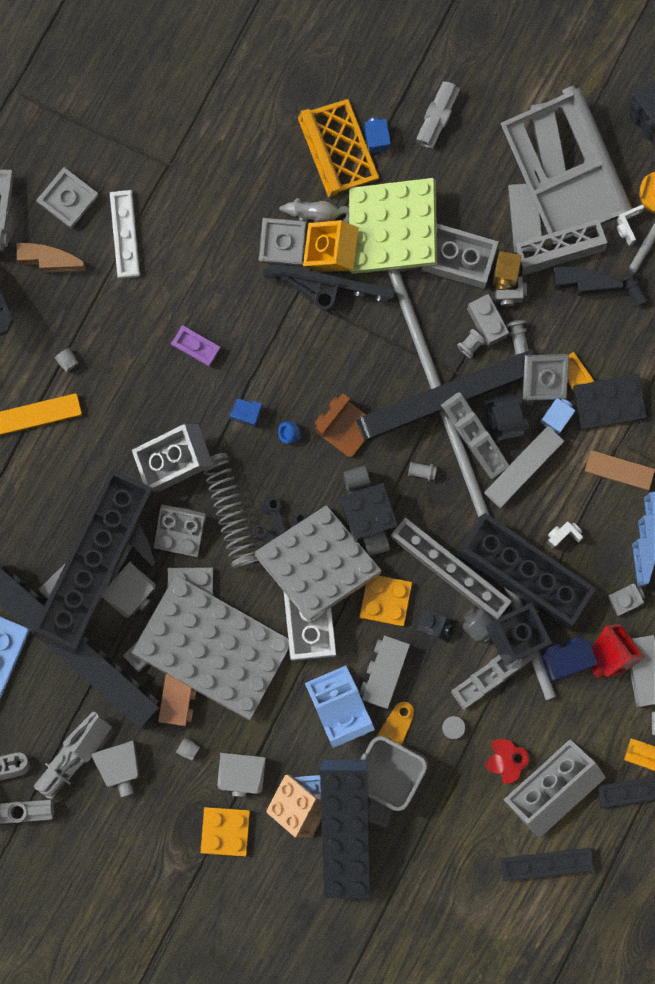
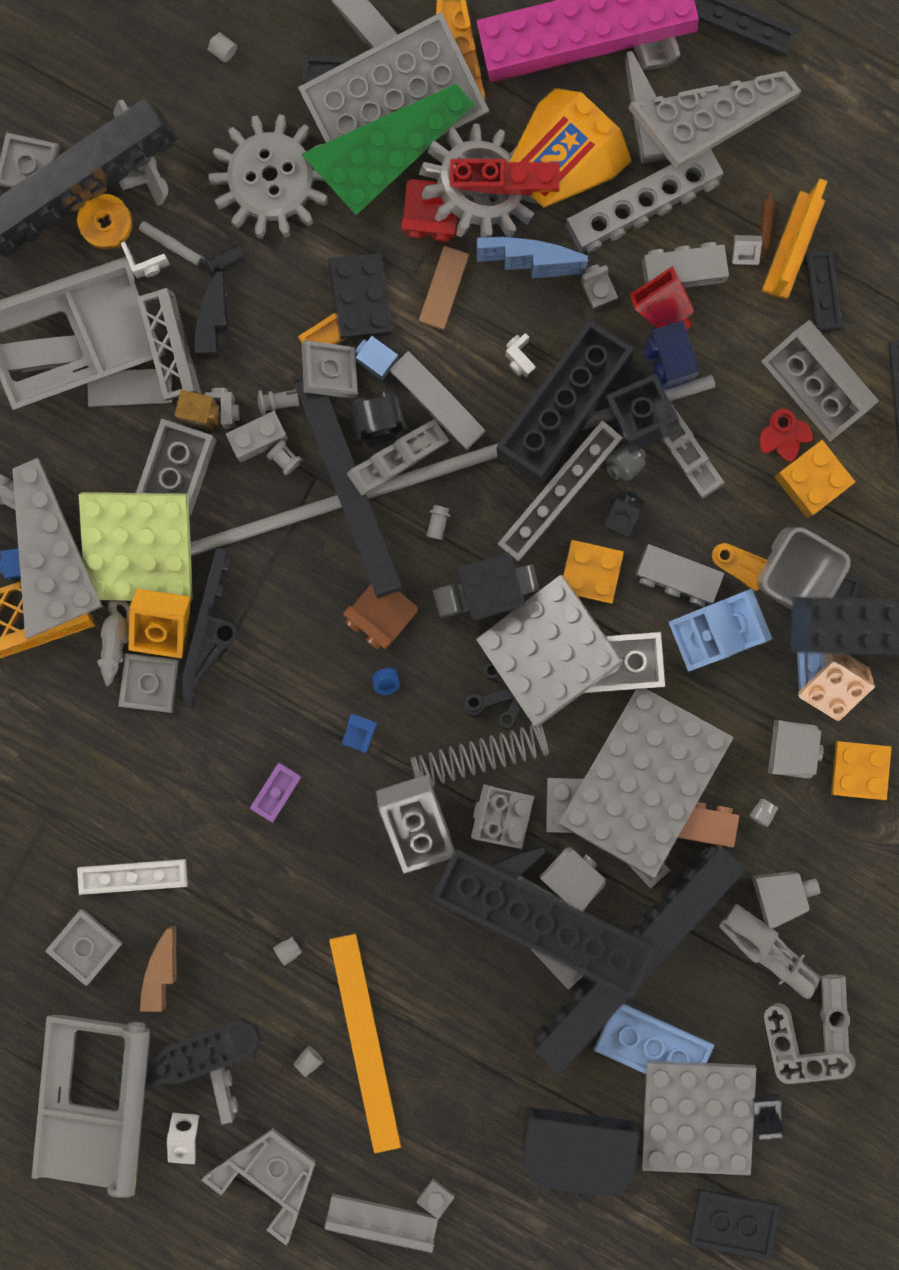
camera: 90 degrees left, 5 degrees up
light grey tile [442,716,465,739] -> none
none -> light grey wing [12,458,103,639]
none -> light orange brick [774,440,855,518]

